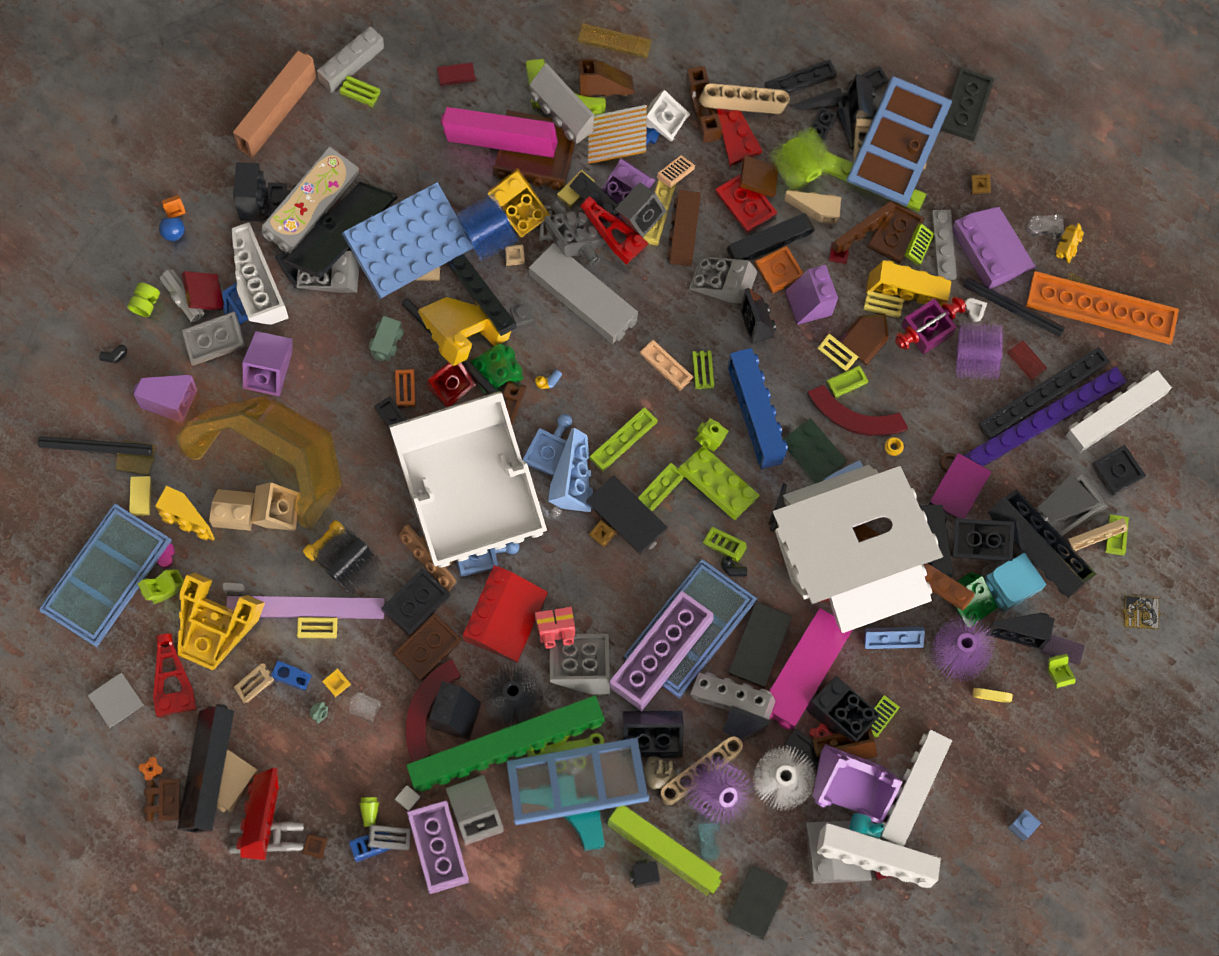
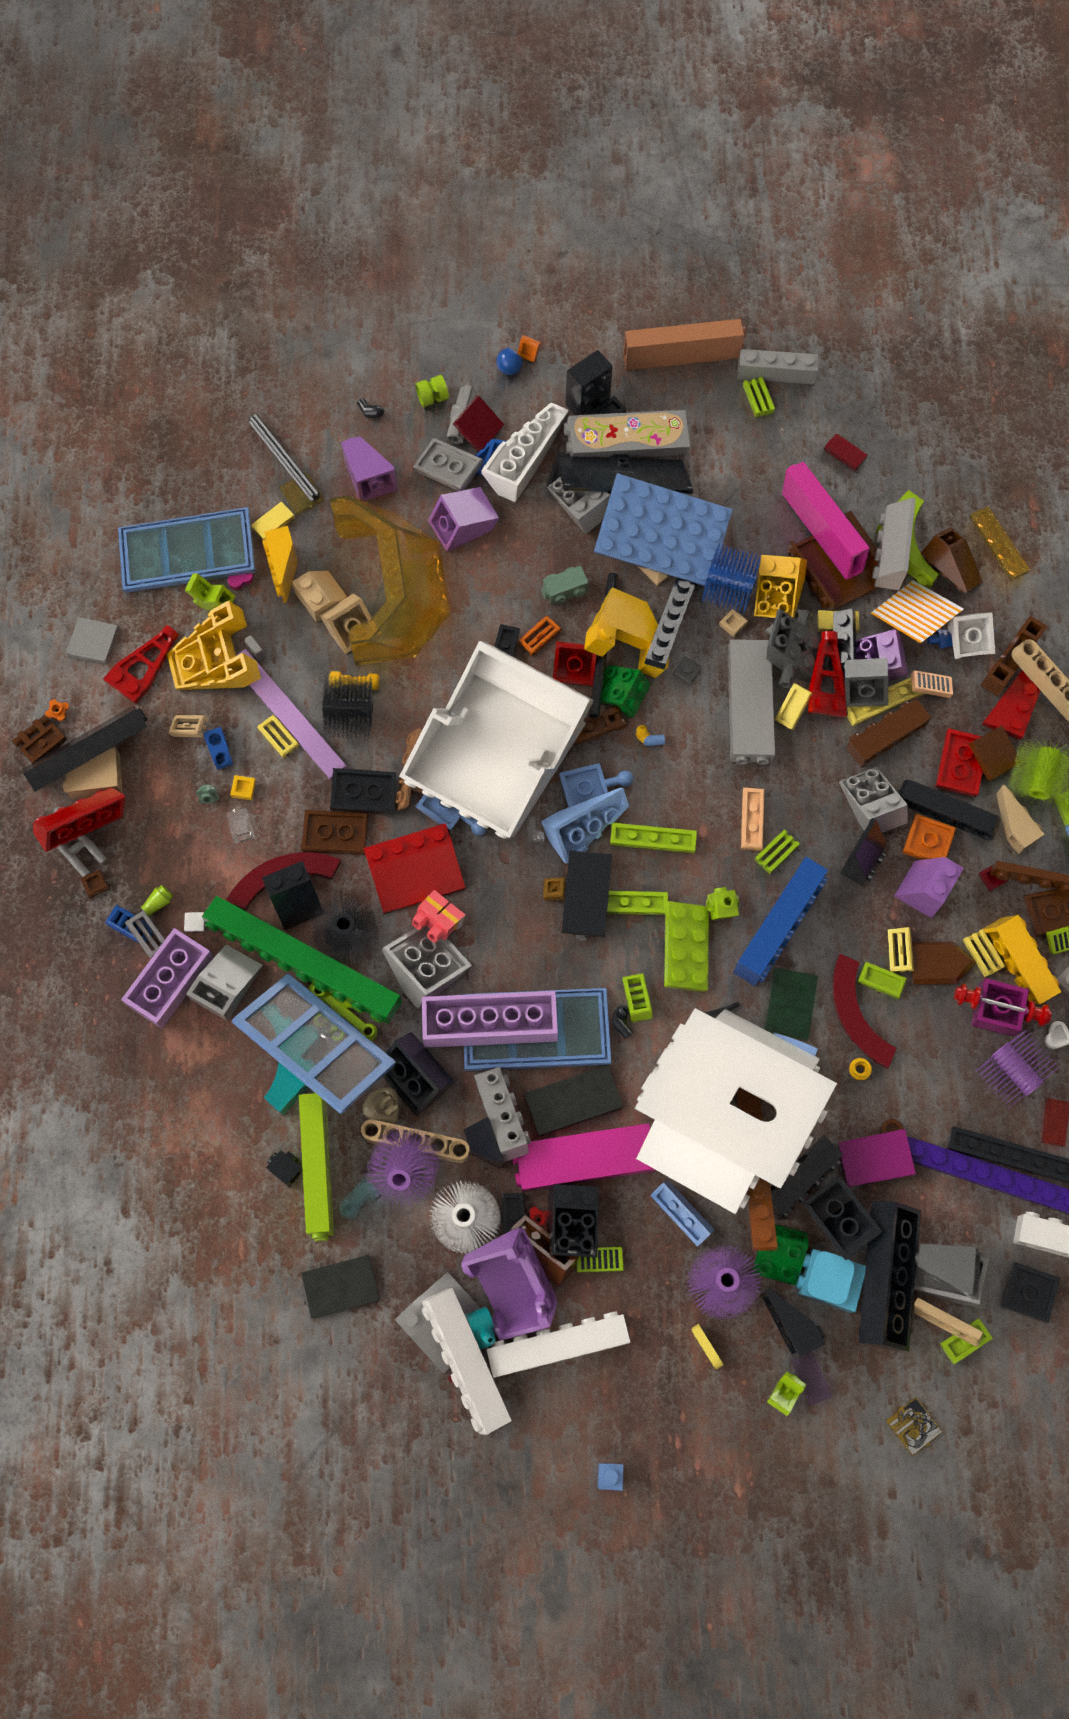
camera: 55 degrees right, 0 degrees up
none -> light yellow tile [774,683,812,730]

